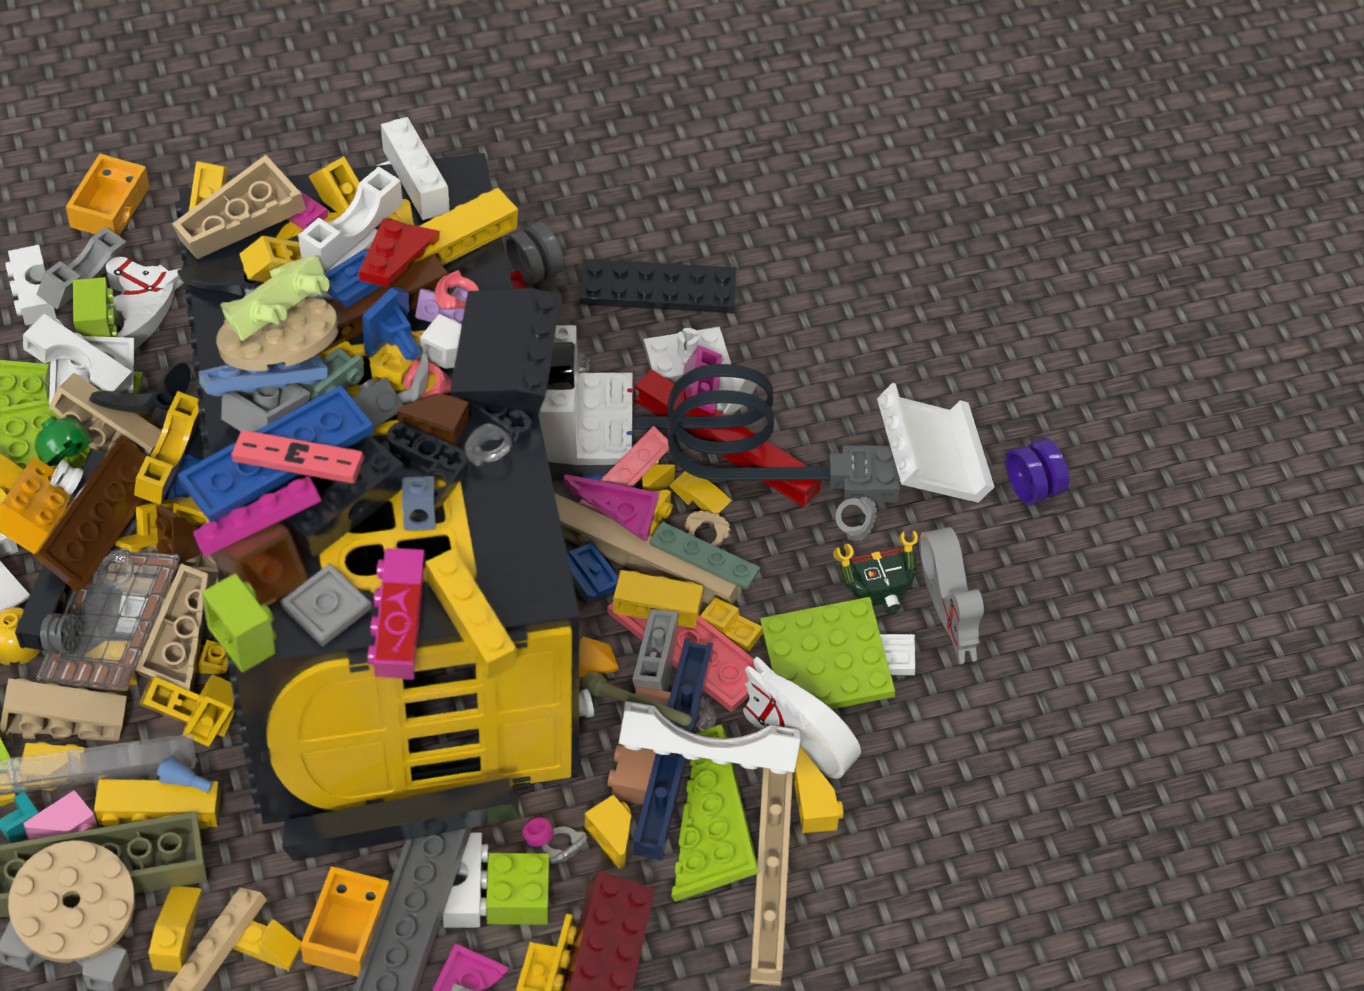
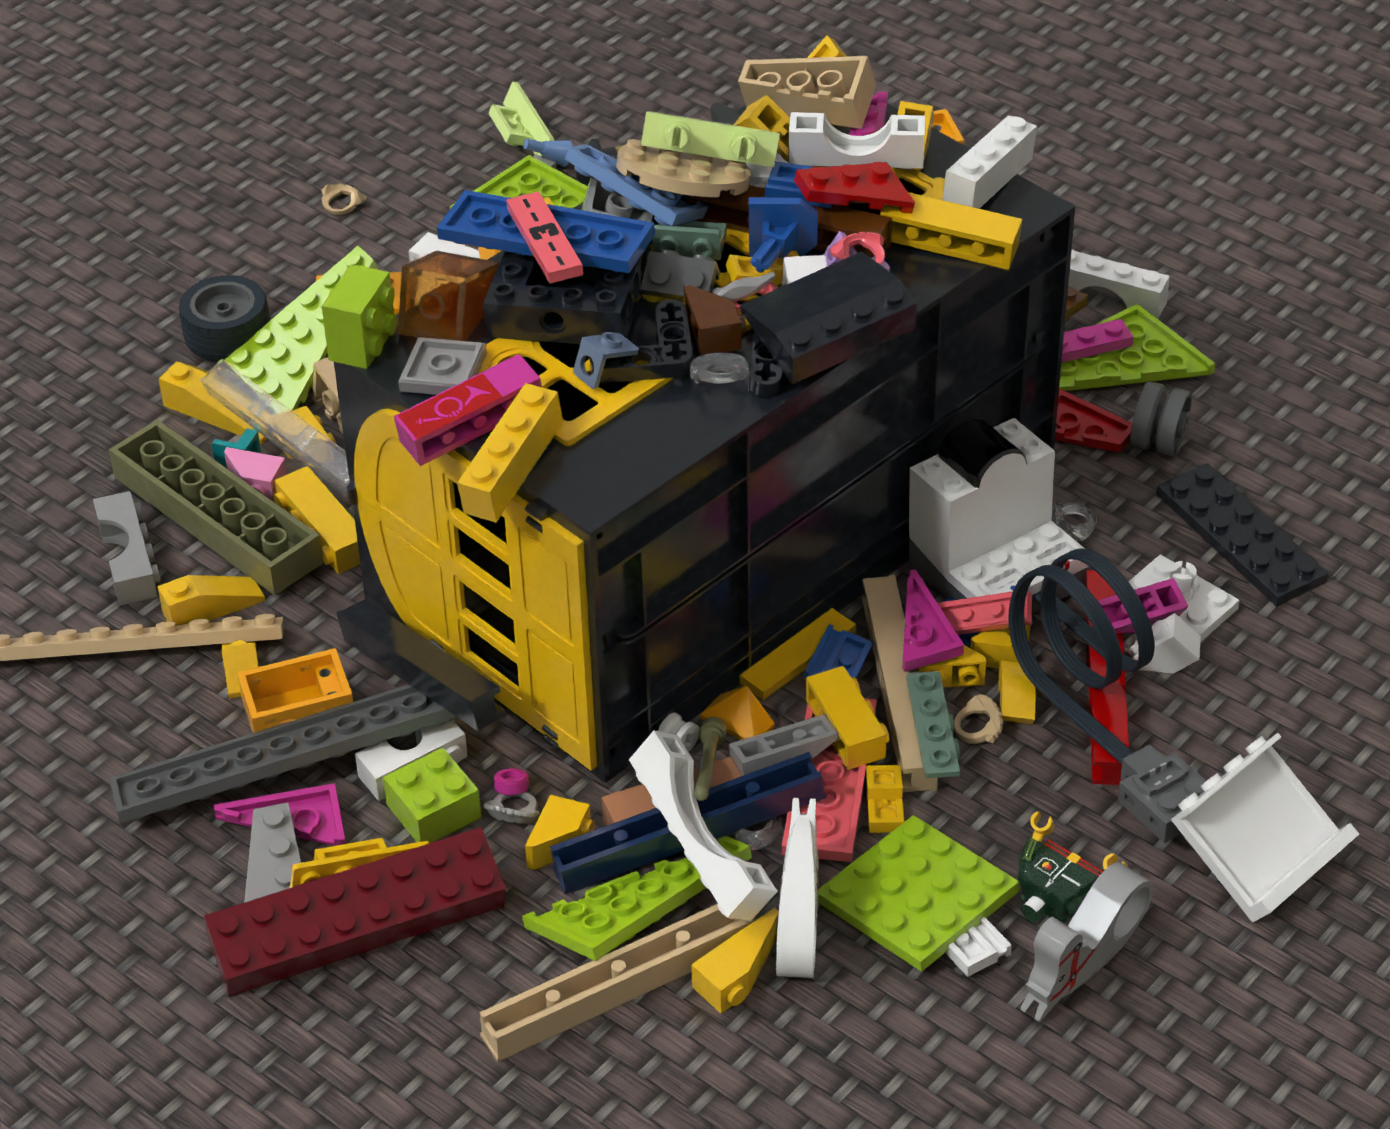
camera: 60 degrees right, 10 degrees down
tan plate [8,841,135,963] -> none
medium blue cone [157,755,213,793] -> none
dark pink plate [193,476,321,557] -> none
light grey piece [835,496,877,541] -> none
dark purple wheel [1005,437,1069,506] -> none

